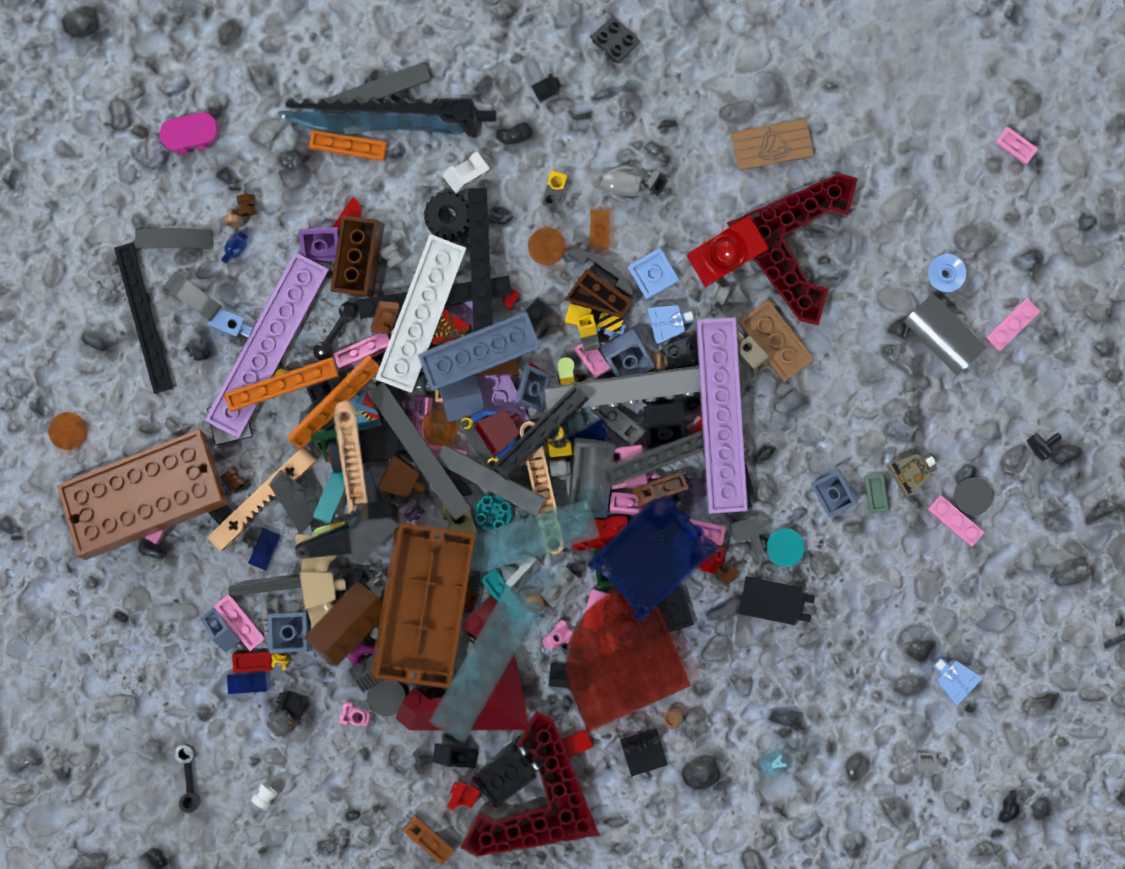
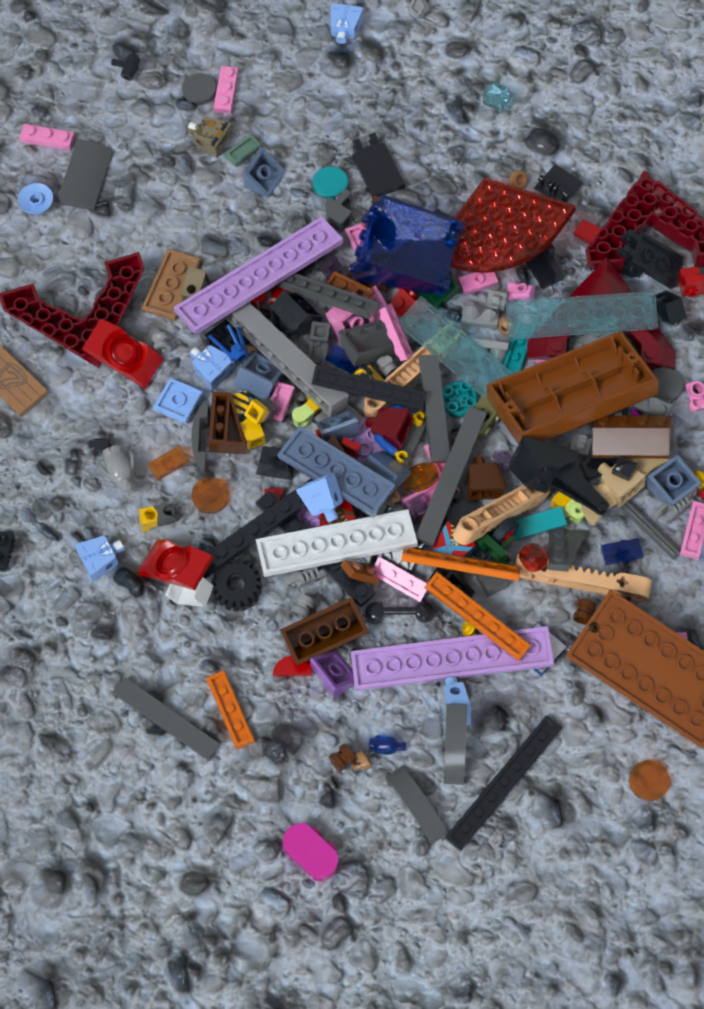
camera: 120 degrees left, 20 degrees down
piece [278,97,496,138] -> none
black bracket [531,73,562,104] -> none
none -> light blue torso [75,536,125,582]
none -> red slope [137,540,214,590]
none -> blue plant [208,324,249,363]
none -> light blue torso [296,472,343,522]
none -> red tile [341,437,361,458]
none -> bright pink plate [379,303,413,361]
none -> light grey tile [486,288,508,311]
none -> clear red head [519,543,548,572]
none -> black tile [612,456,638,481]

